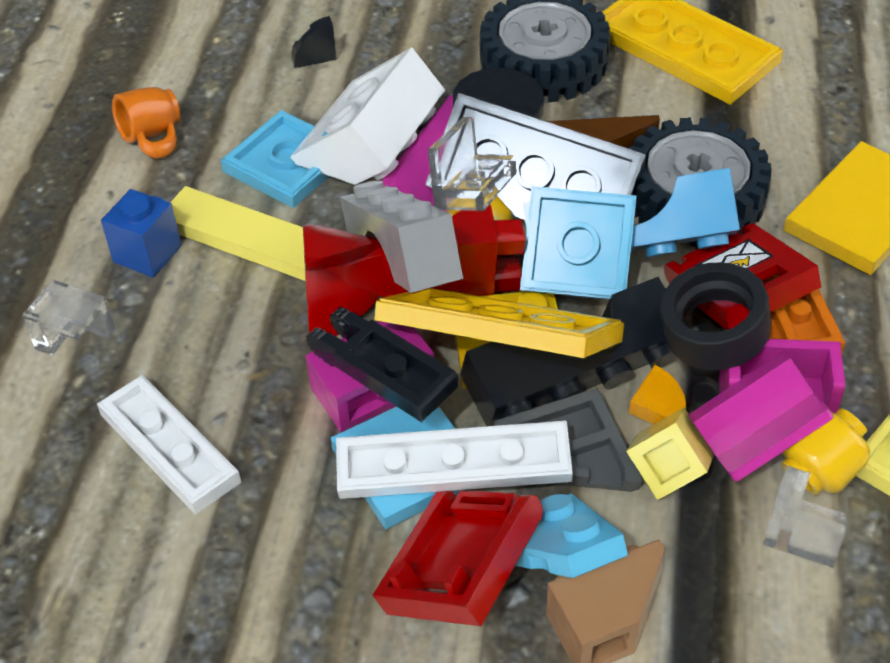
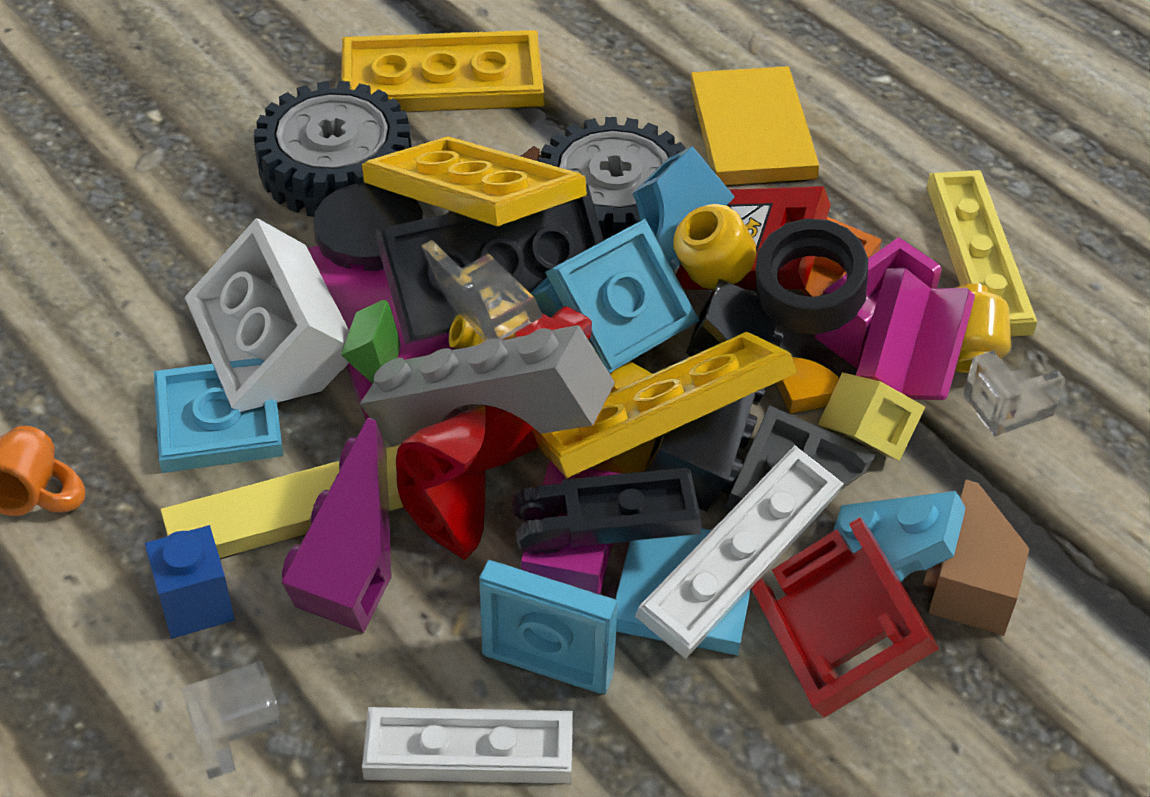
camera: 50 degrees left, 0 degrees up
black tile [291,16,337,68] -> none
none -> magenta slope [281,417,392,633]
none -> bright green slope [341,300,401,384]
none -> yellow tile [362,136,587,226]
none -> medium azure tile [479,559,618,695]
none -> yellow head [673,204,756,289]

